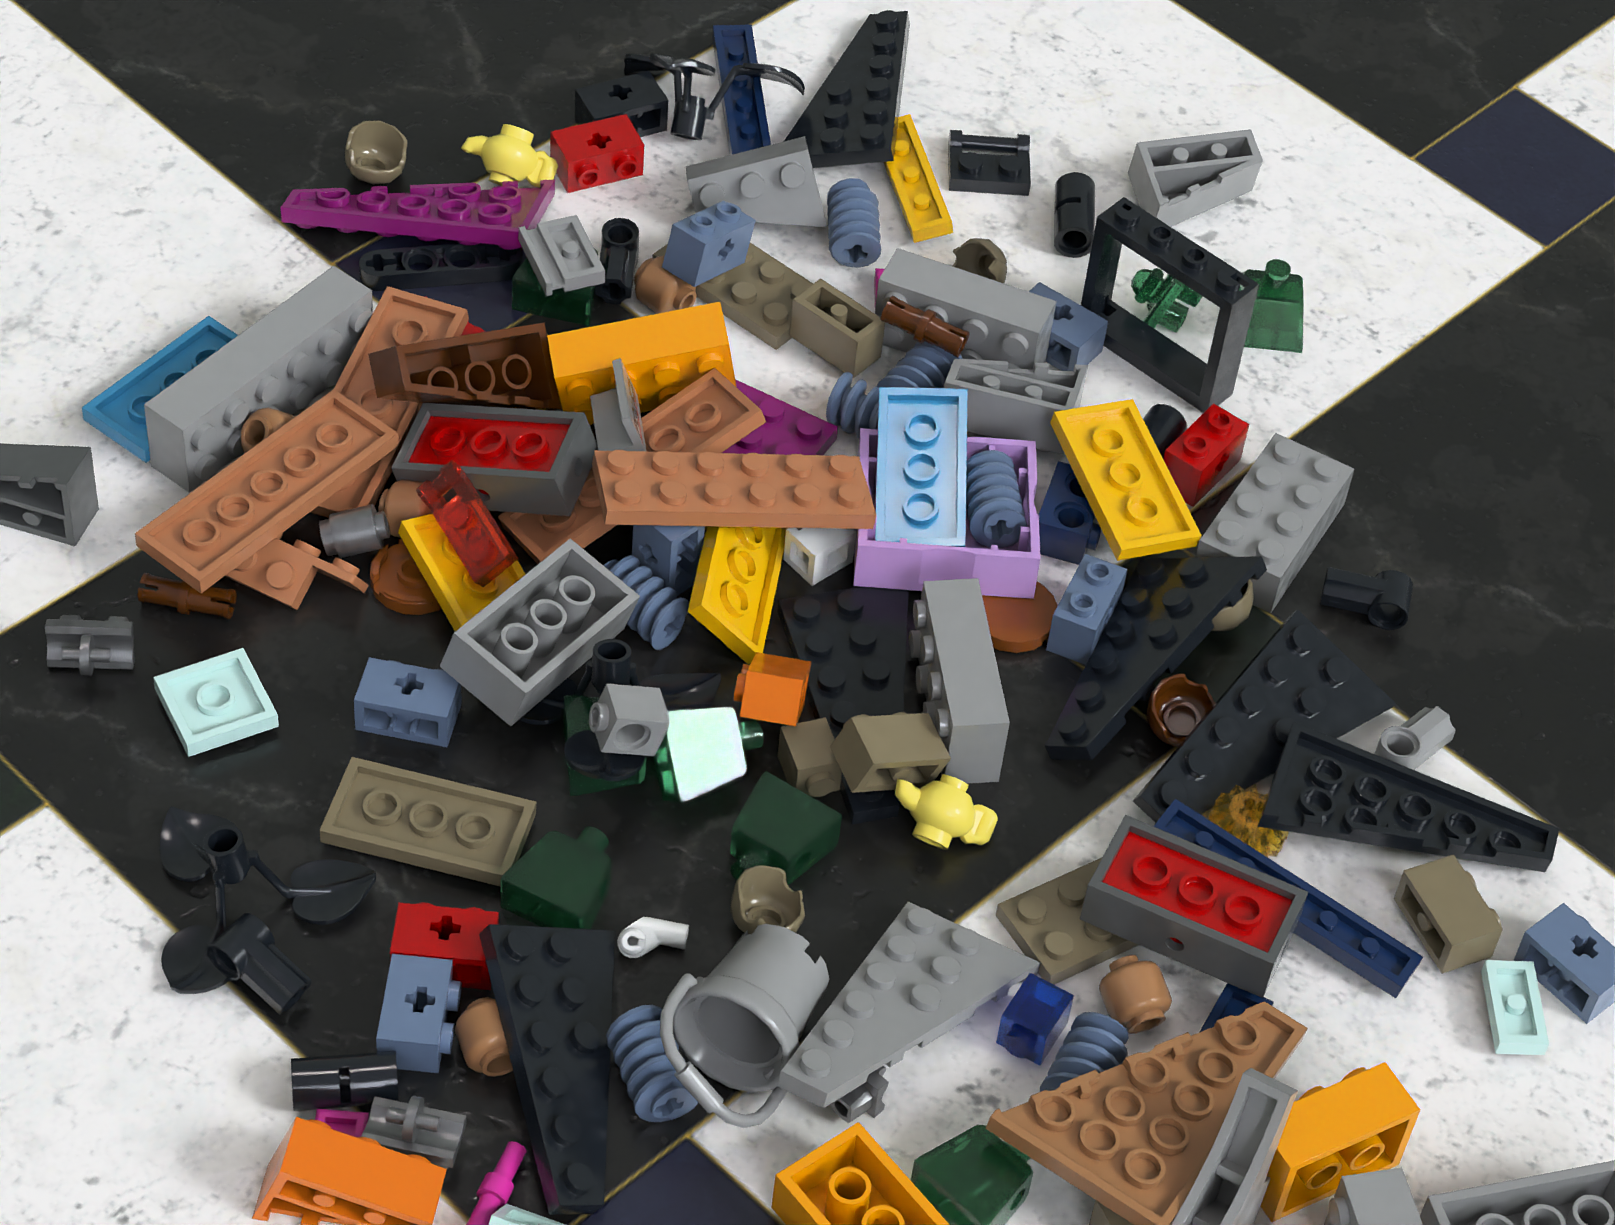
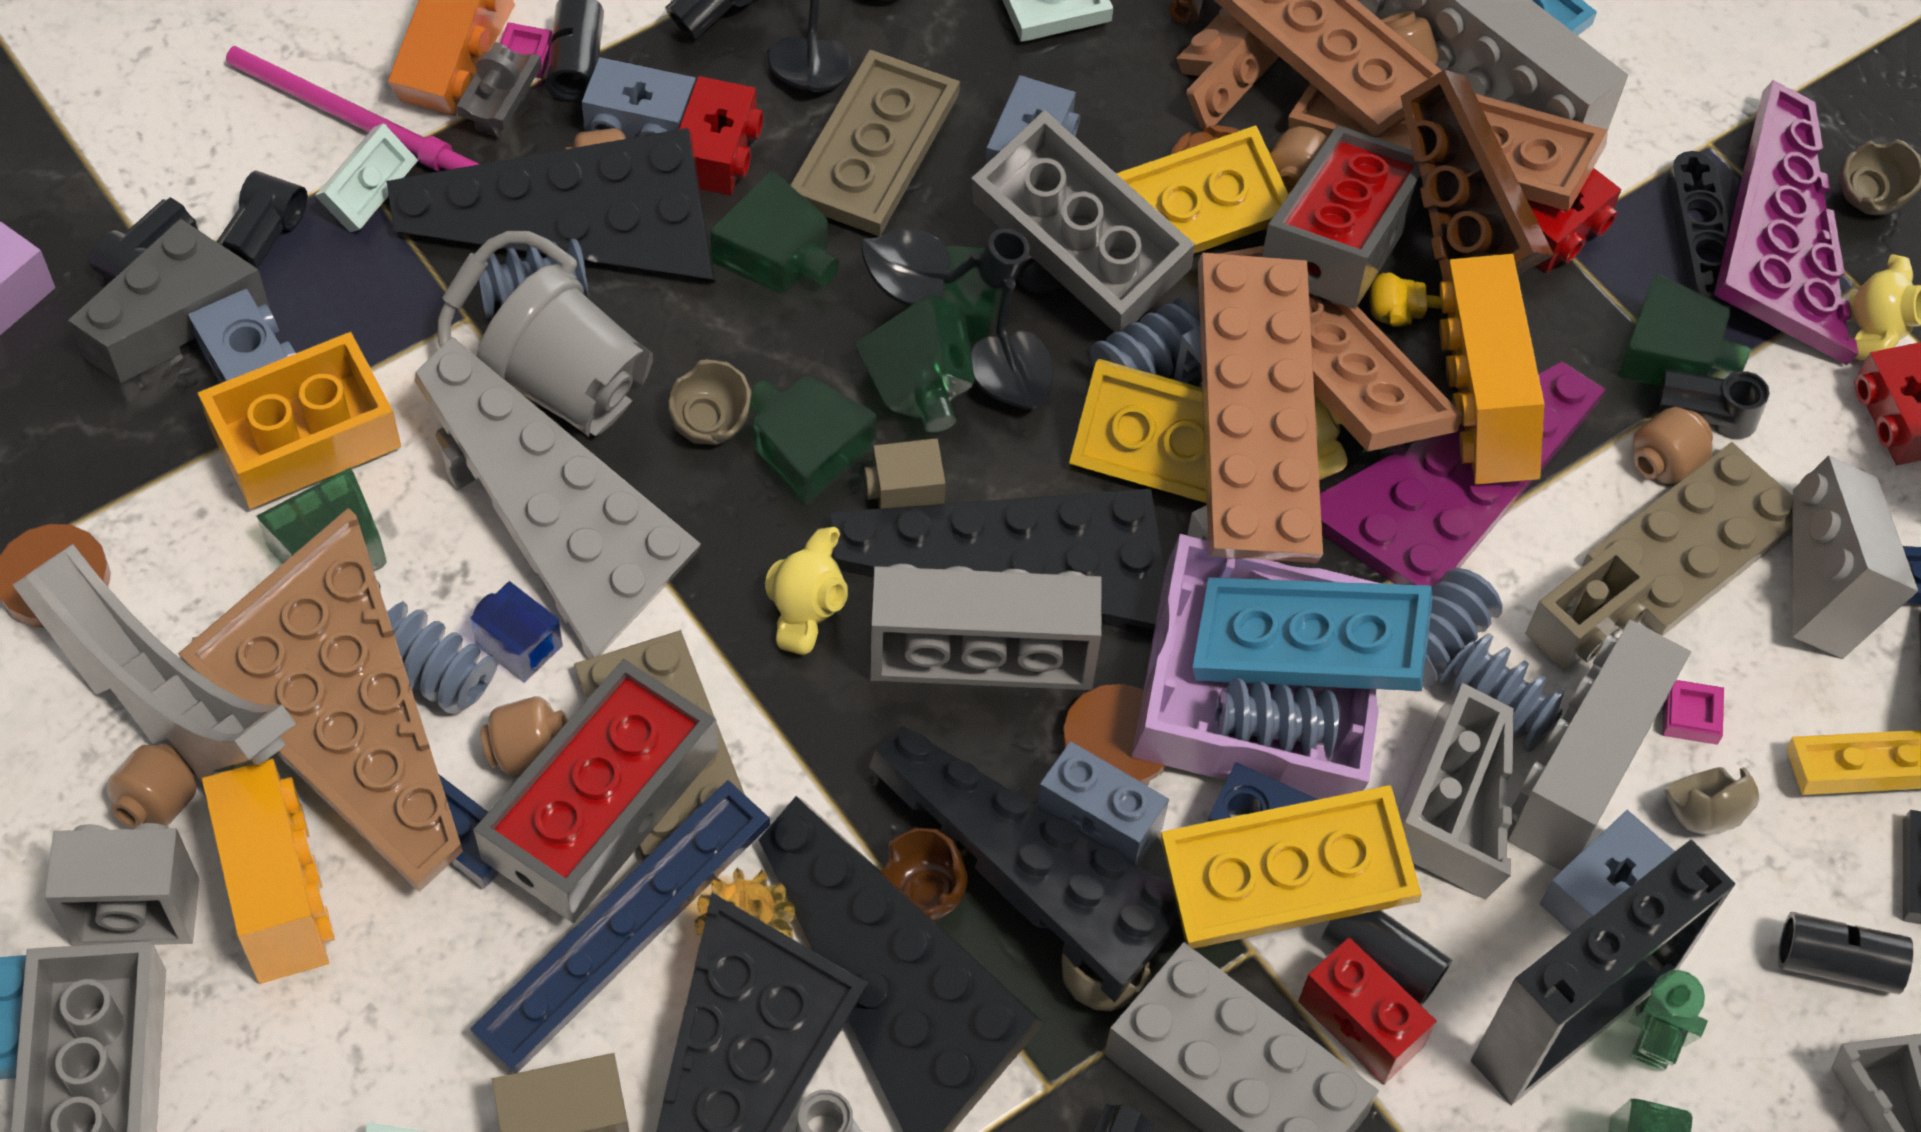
camera: 100 degrees right, 10 degrees up
flat silver brick [319,504,390,558] -> none
clear red plate [416,460,518,587] -> none
light grey plate [519,215,605,296] -> none
light grey brick [589,684,671,756] -> none
light grey panel [590,358,647,452] -> none
white arm [617,917,689,958] -> none
sand blue brick [662,201,756,287] -> none
orange brick [734,652,811,726] -> none
sand blue piece [827,178,881,268] -> none
dark tan brick [830,712,951,793] -> none
reddish brown pin [880,295,970,358] -> none

